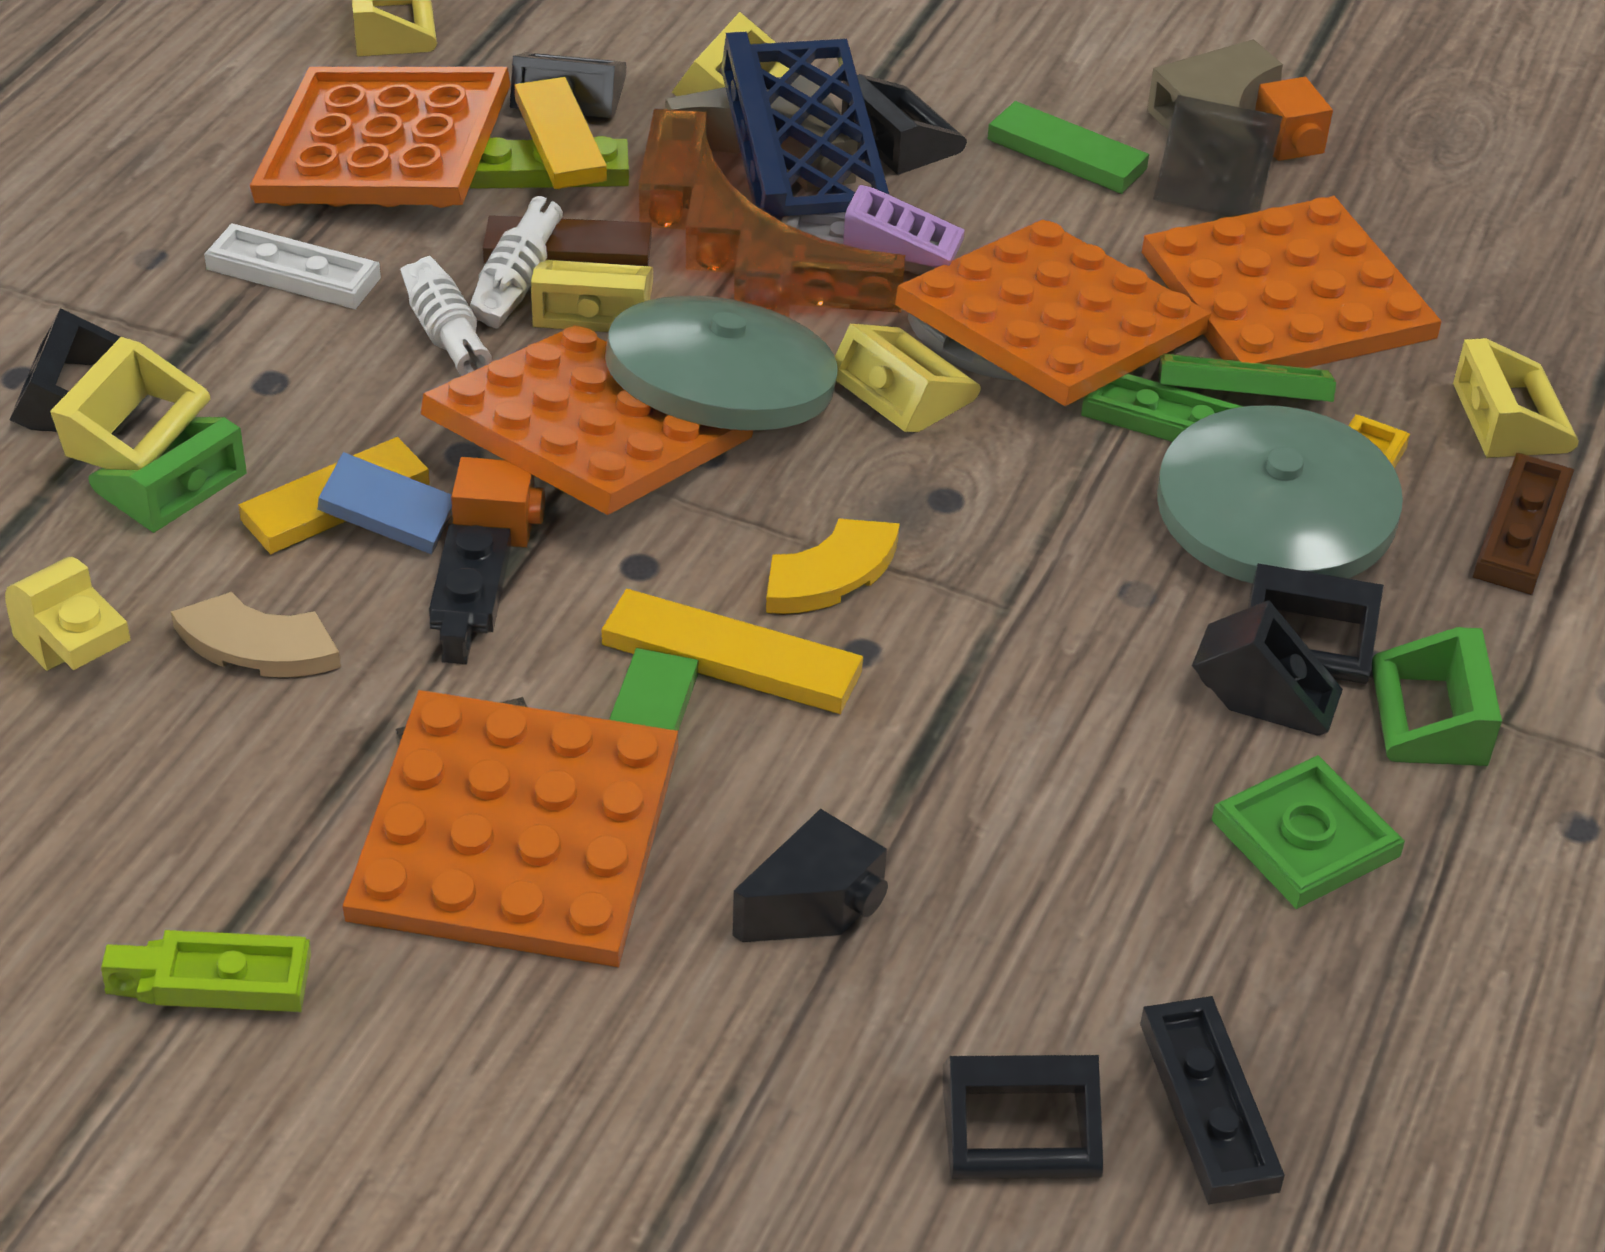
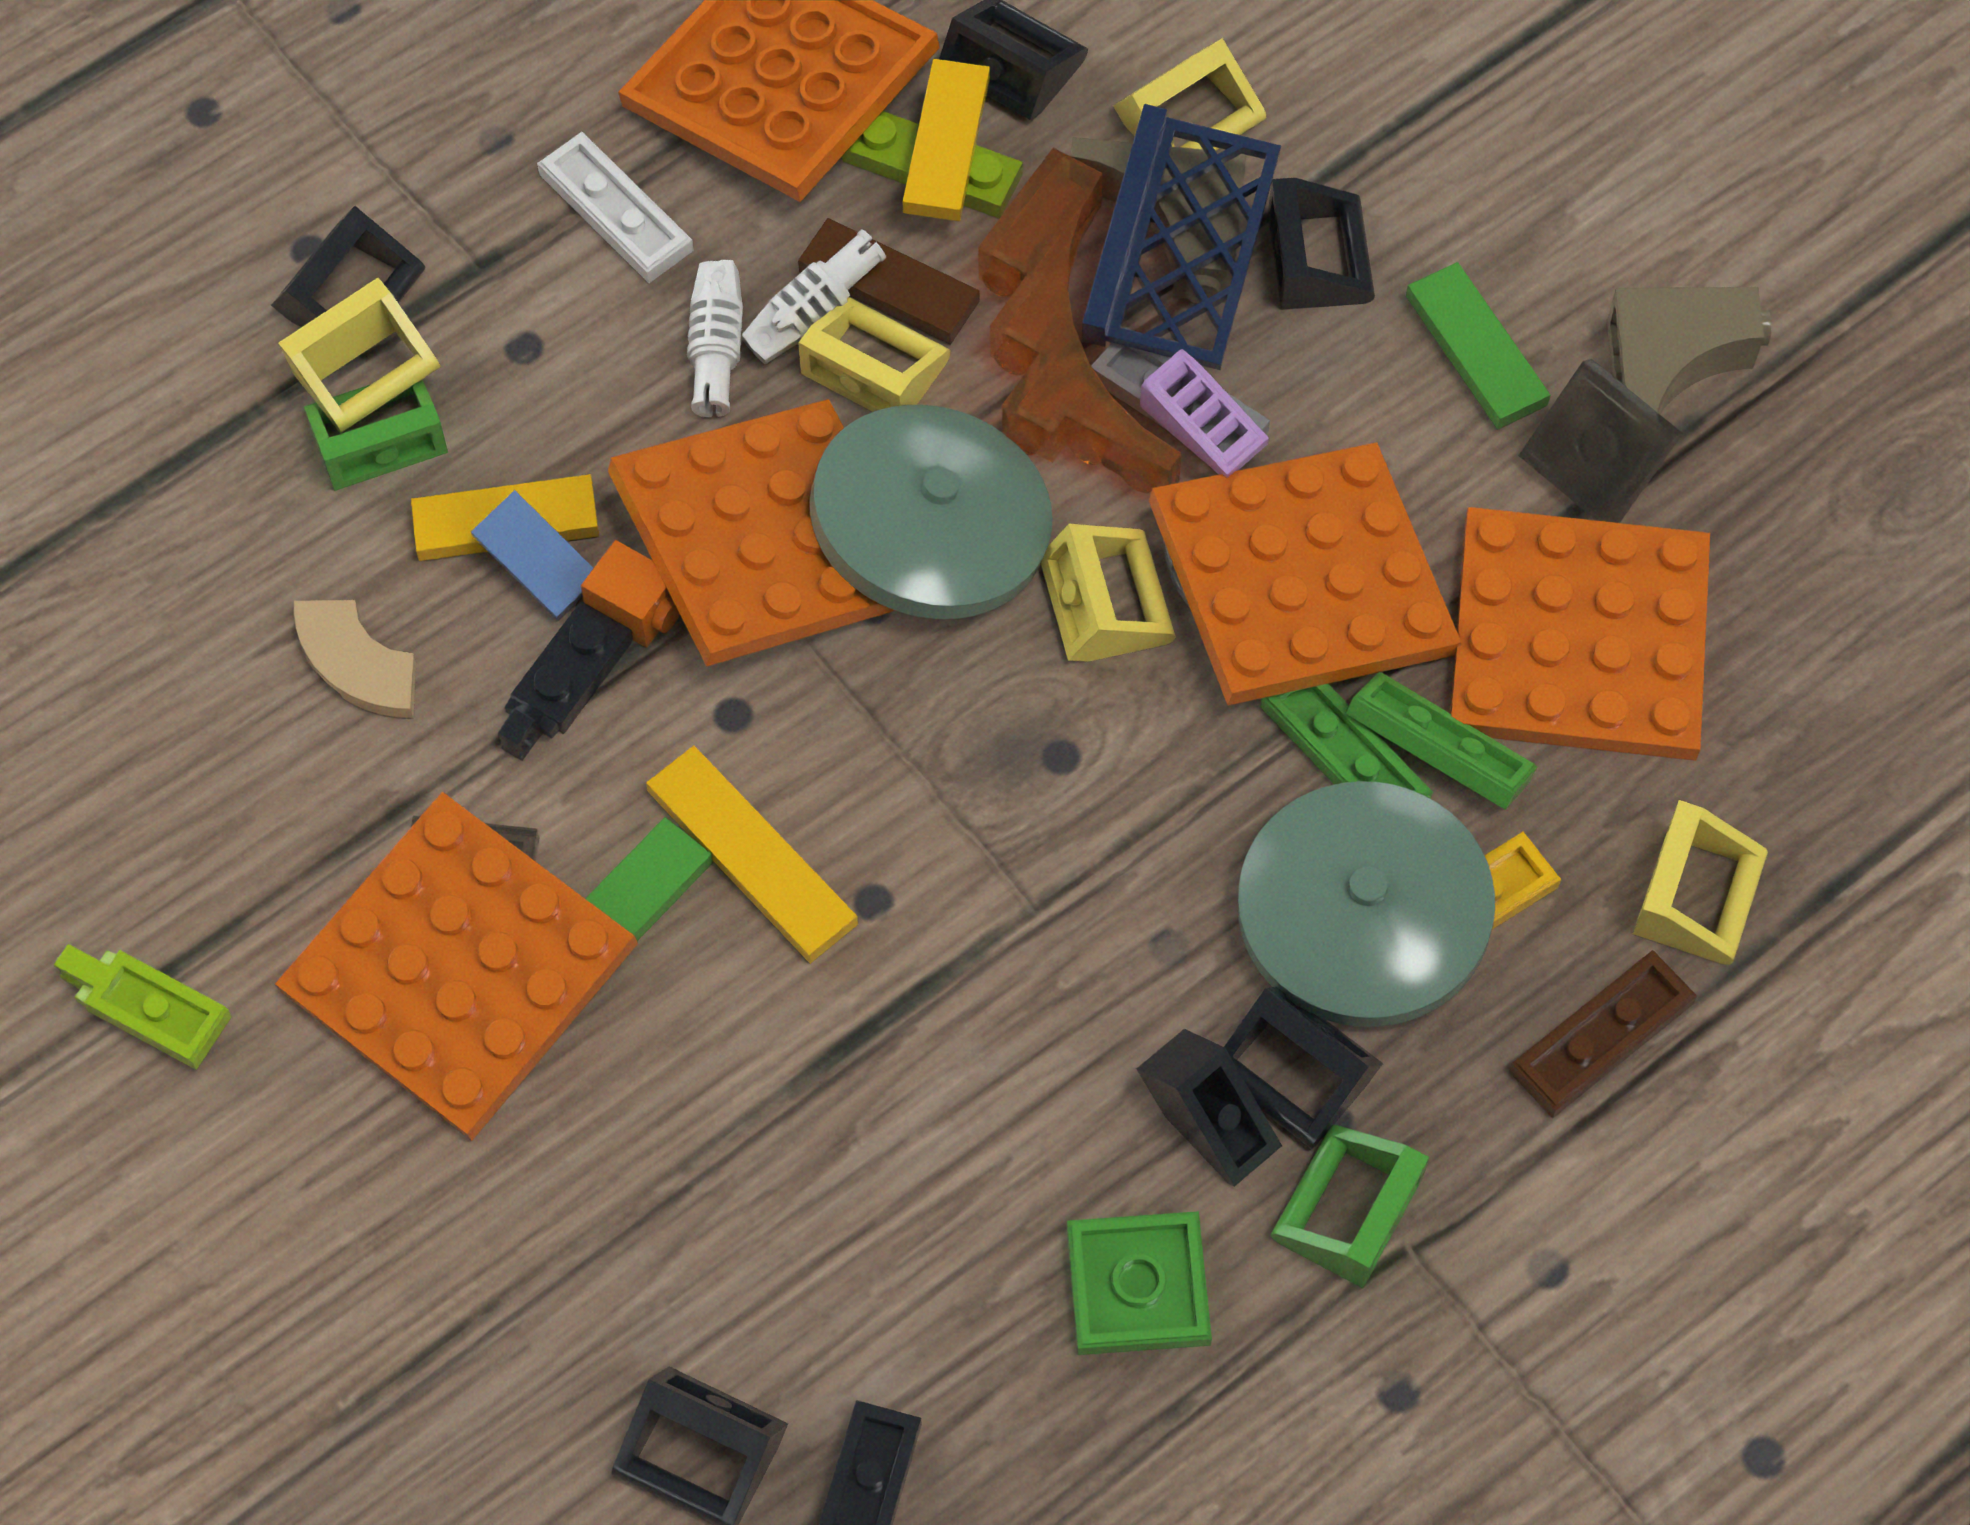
camera: 30 degrees right, 20 degrees up
light yellow brick [5,557,131,671] -> none
black slope [732,809,888,942] -> none
yellow tile [766,518,900,614] -> none
orange brick [1252,76,1333,161] -> none

